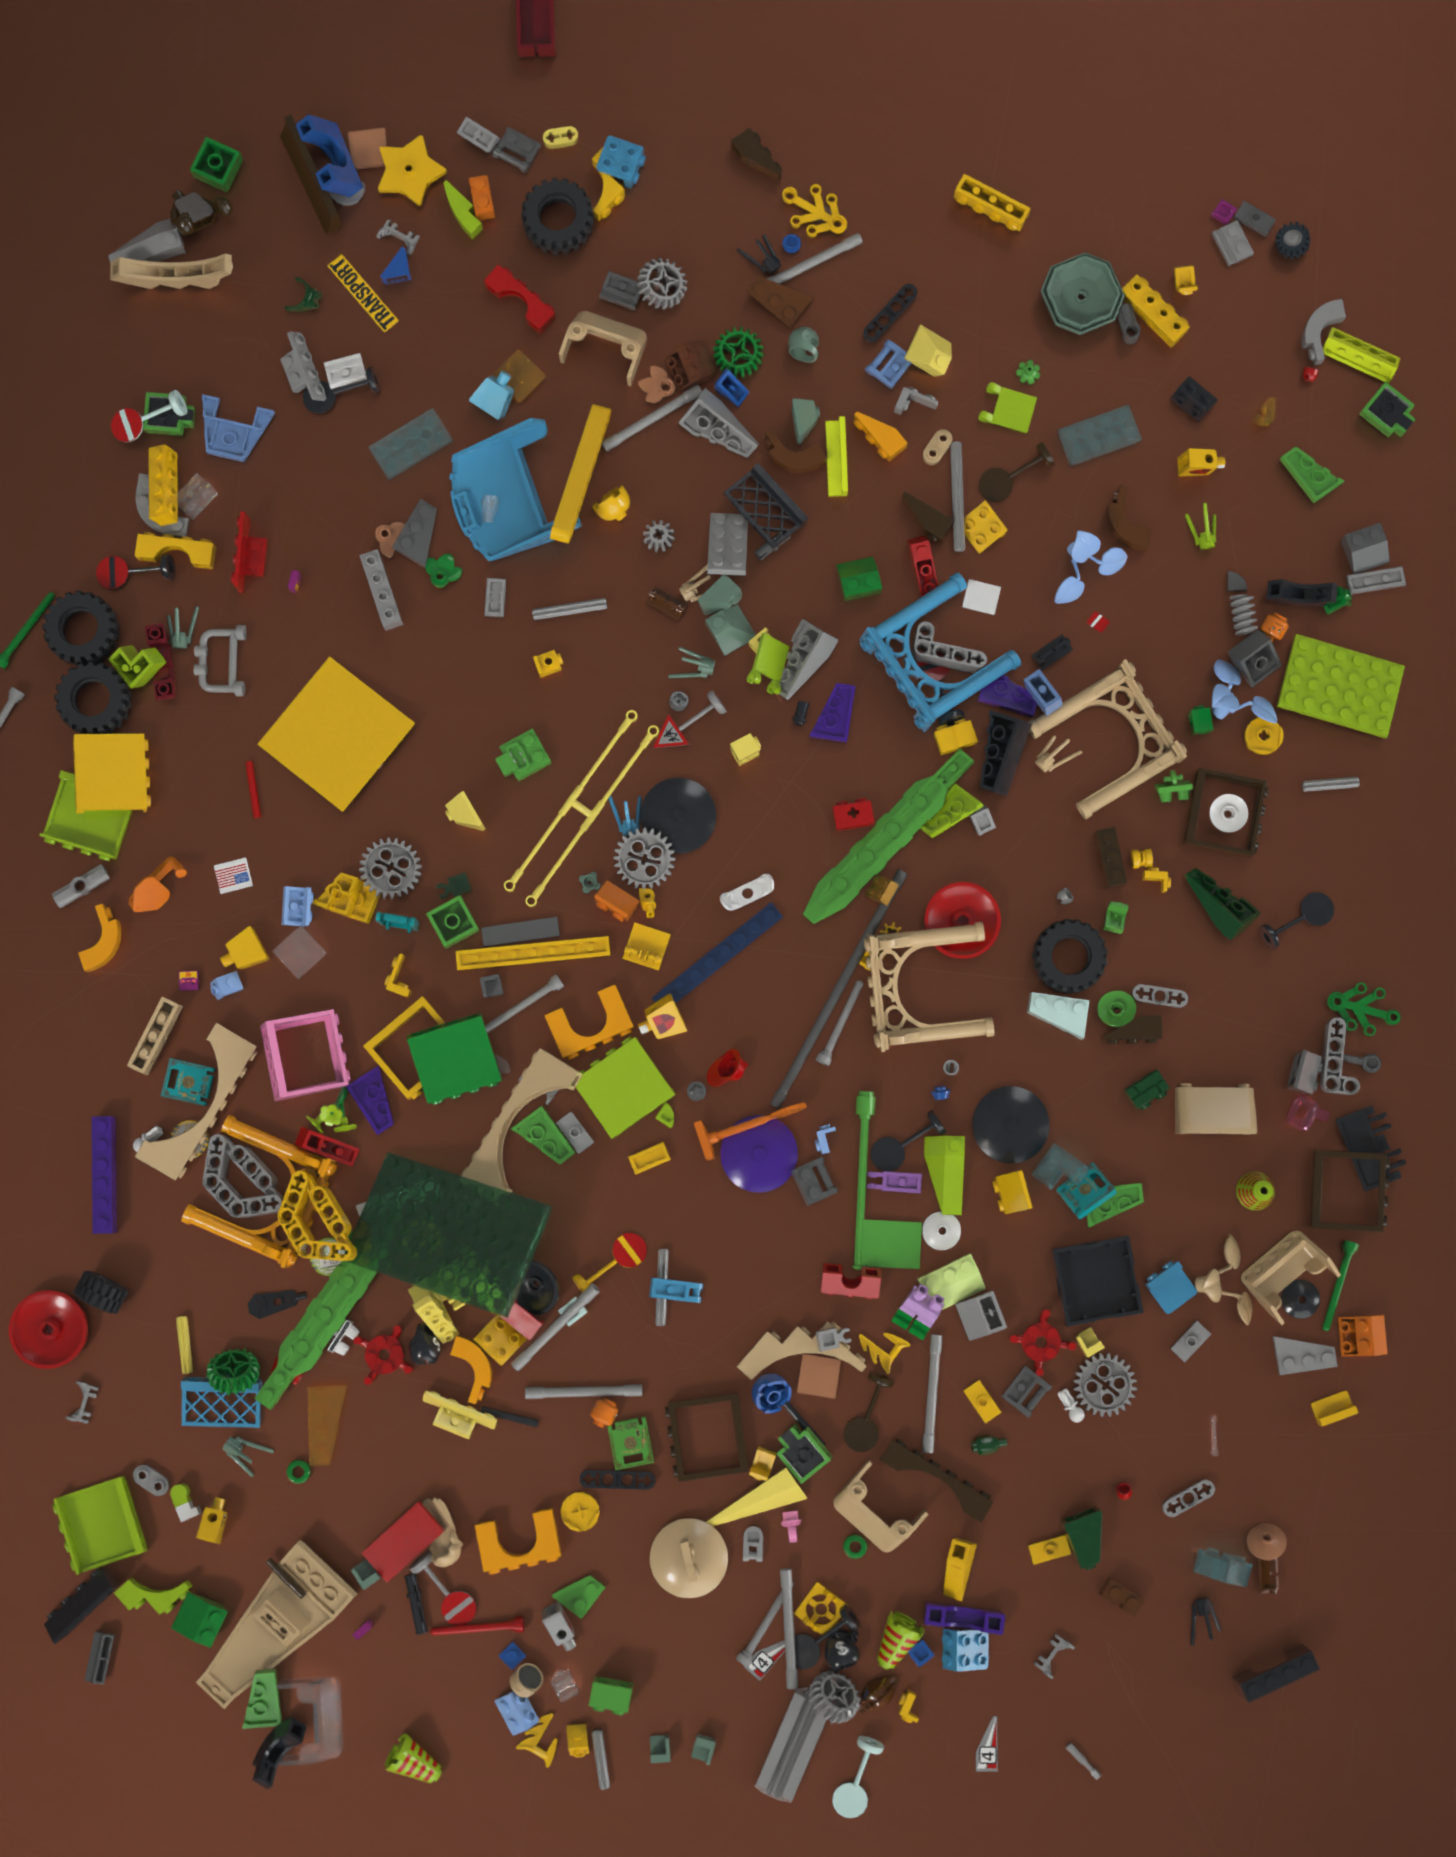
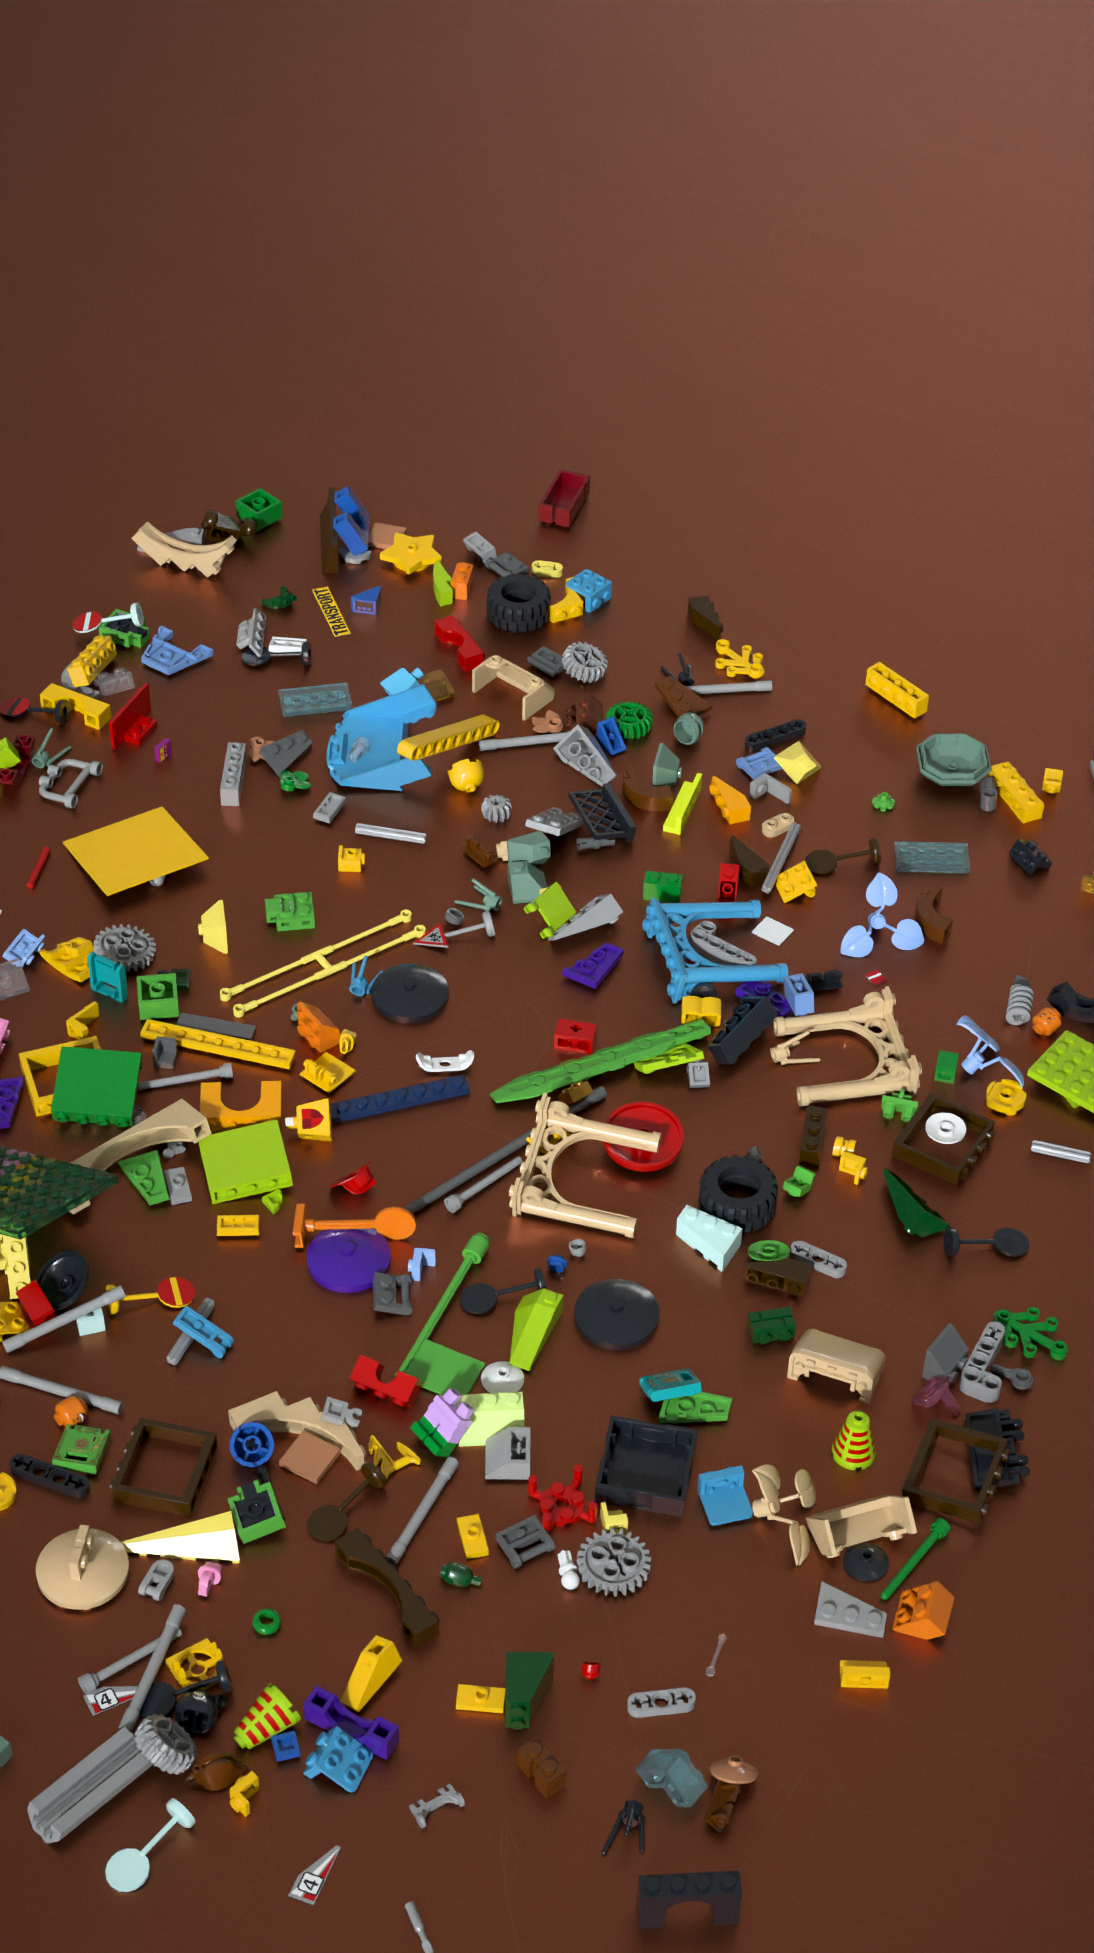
camera: 20 degrees right, 40 degrees down
light grey piece [377,219,420,255] -> none
light grey gear [613,827,676,889] -> none
dark grey tile [687,1081,706,1101] -> none
light yellow brick [730,733,761,766] -> none
yellow bracket [749,1447,777,1481] -> none
blue plate [782,234,801,253] -> none
black pin [792,701,810,727] -> none
tan windscreen [833,1459,928,1552] -> none
medium lavender hinge [867,1171,922,1193] -> none
lime flag [978,382,1037,434] -> none
yellow slope [992,1170,1032,1214] -> none
clear light blue brick [1032,1143,1089,1190] -> none
light grey plate [1170,1320,1211,1362] -> none
yellow torso [1177,448,1225,476] -> none
lime plant [1185,502,1216,549] -> none
dark grey slope [1228,630,1282,688] -> none

